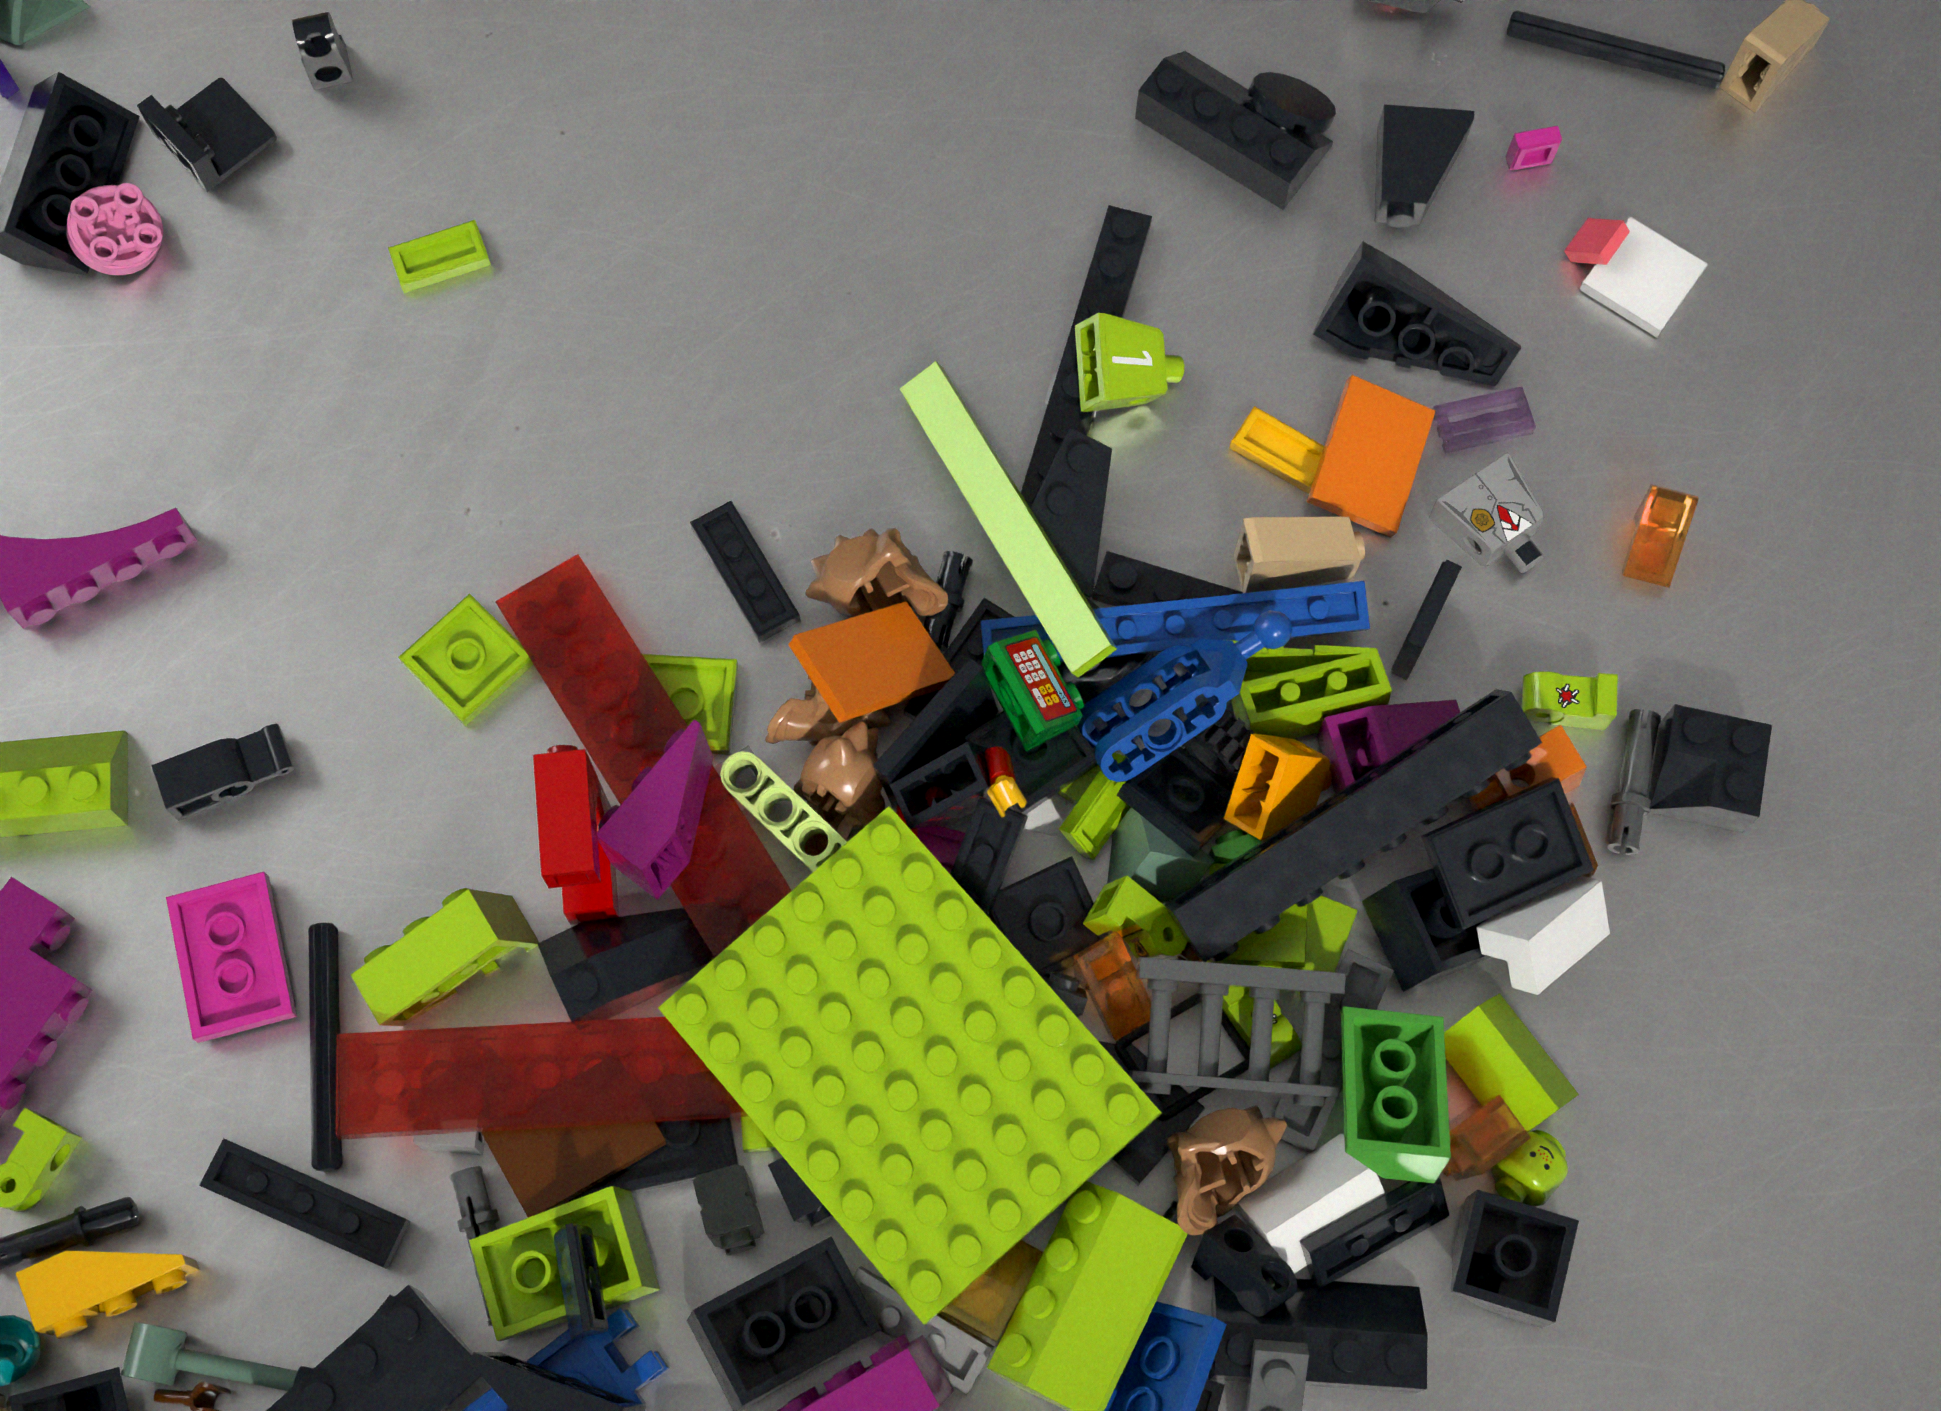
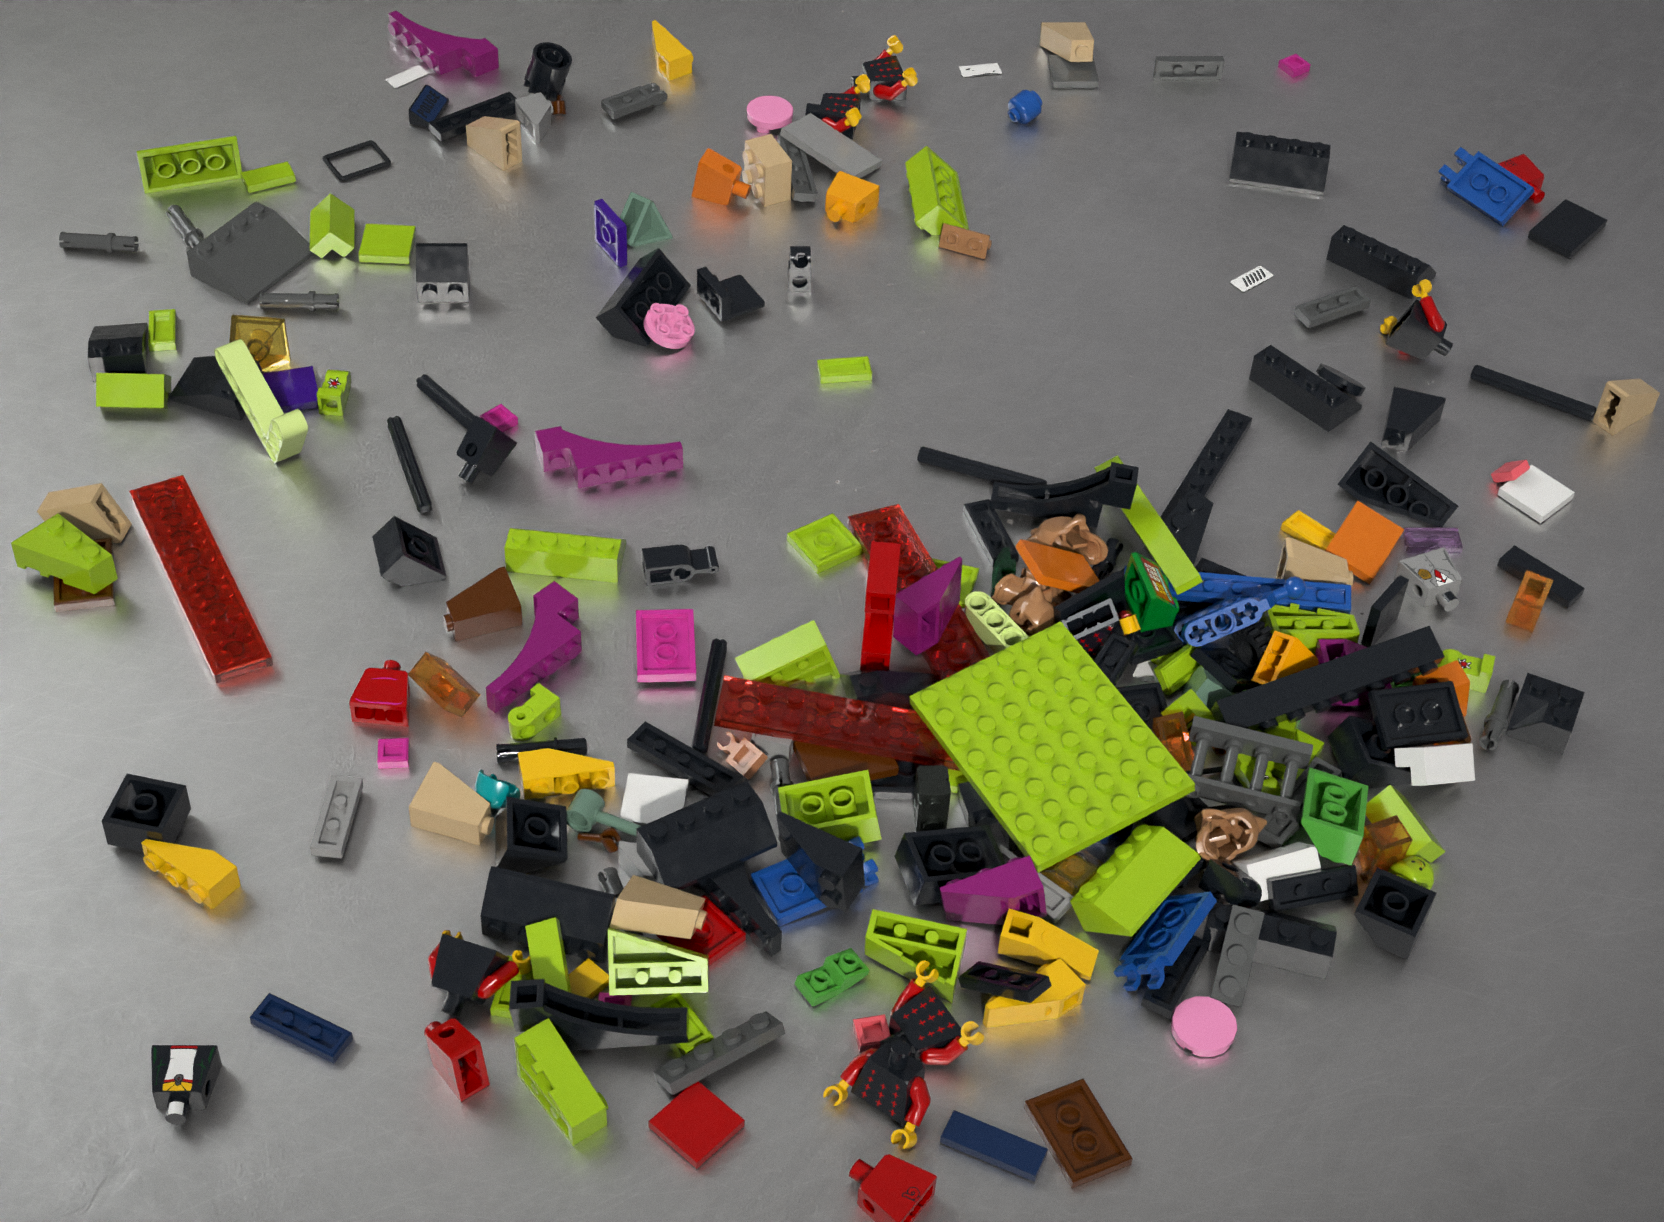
camera: 10 degrees right, 25 degrees down
black slope [554,1223,609,1339] -> none
lime torso [1075,313,1184,412] -> none
dark pink tile [1505,126,1562,170] -> none
none -> white tile [620,773,689,826]
none -> nougat plate [717,732,768,780]
none -> black axle [917,446,1047,485]
none -> black arch [989,462,1139,528]
none -> clear green slope [990,547,1016,607]
none -> black tile [1497,545,1585,609]

